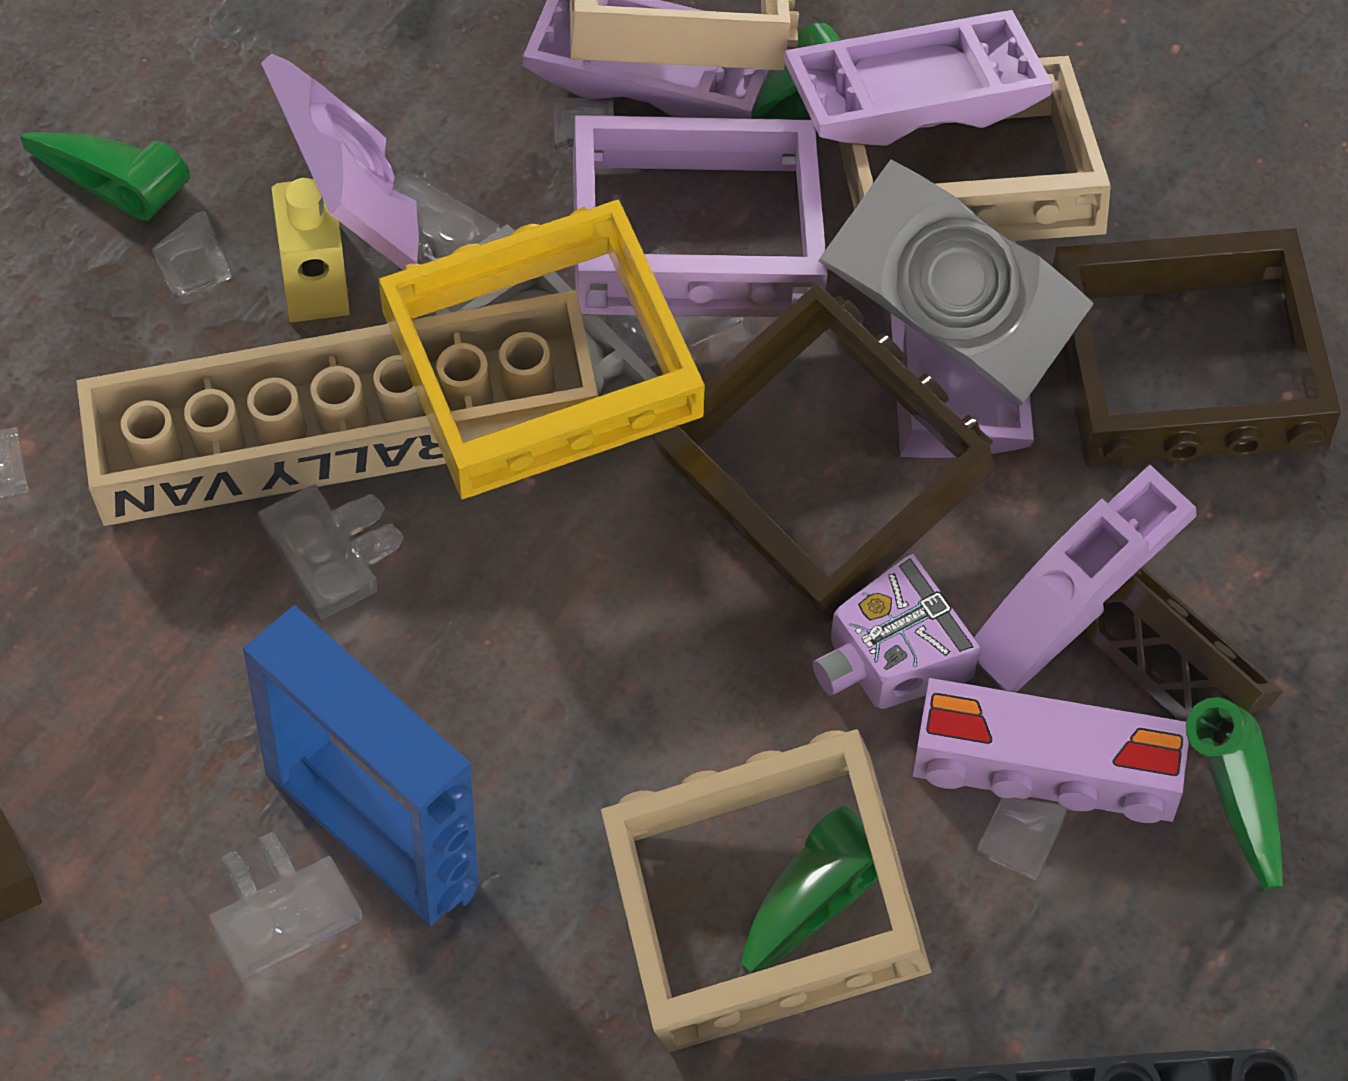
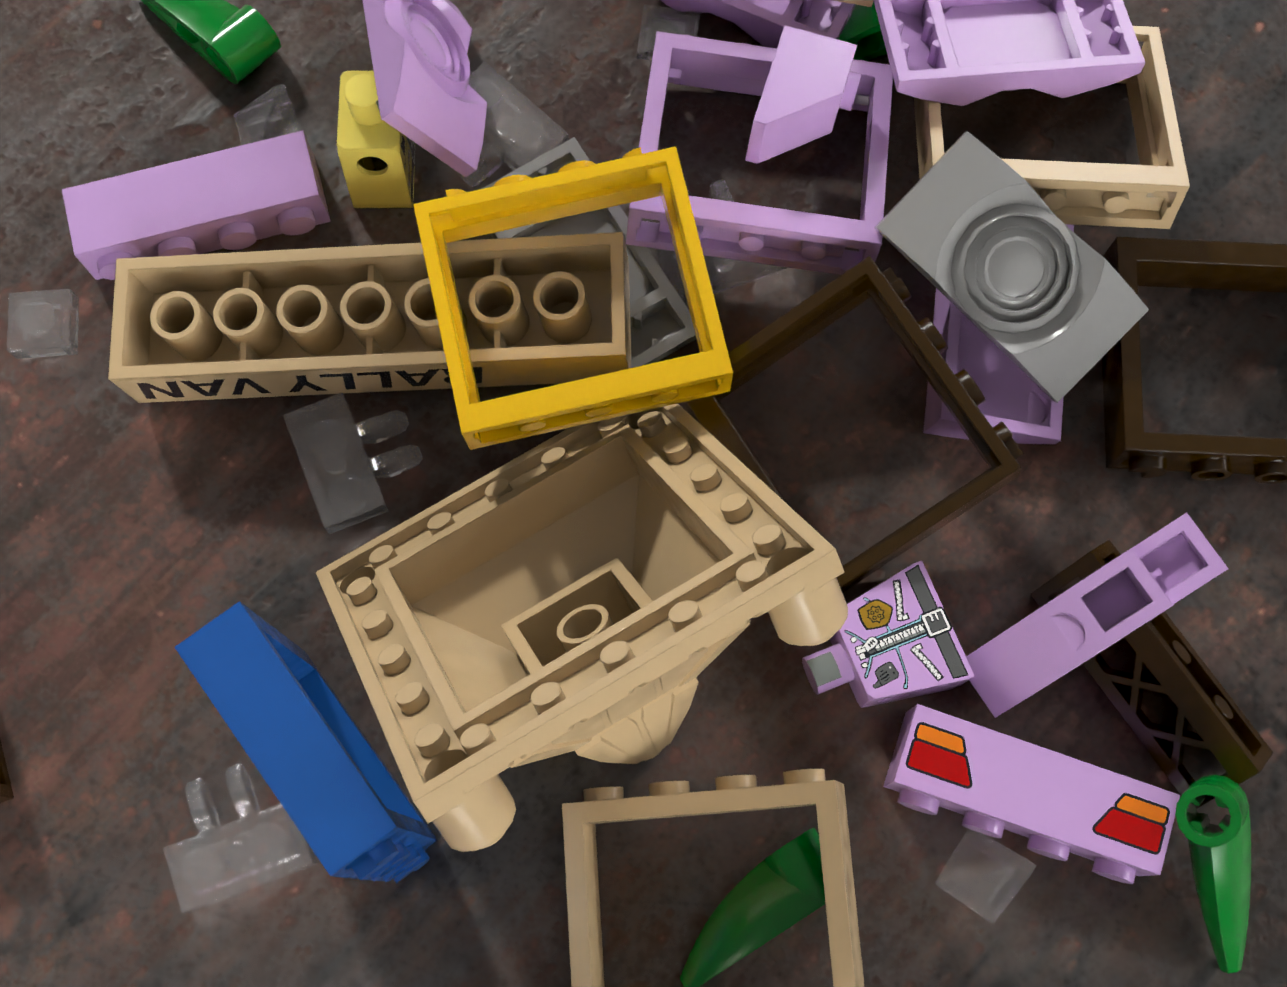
camera: 10 degrees right, 15 degrees up
none -> lavender brick [62,130,331,280]
none -> tan piece [316,403,848,852]
none -> lavender slope [745,25,862,164]

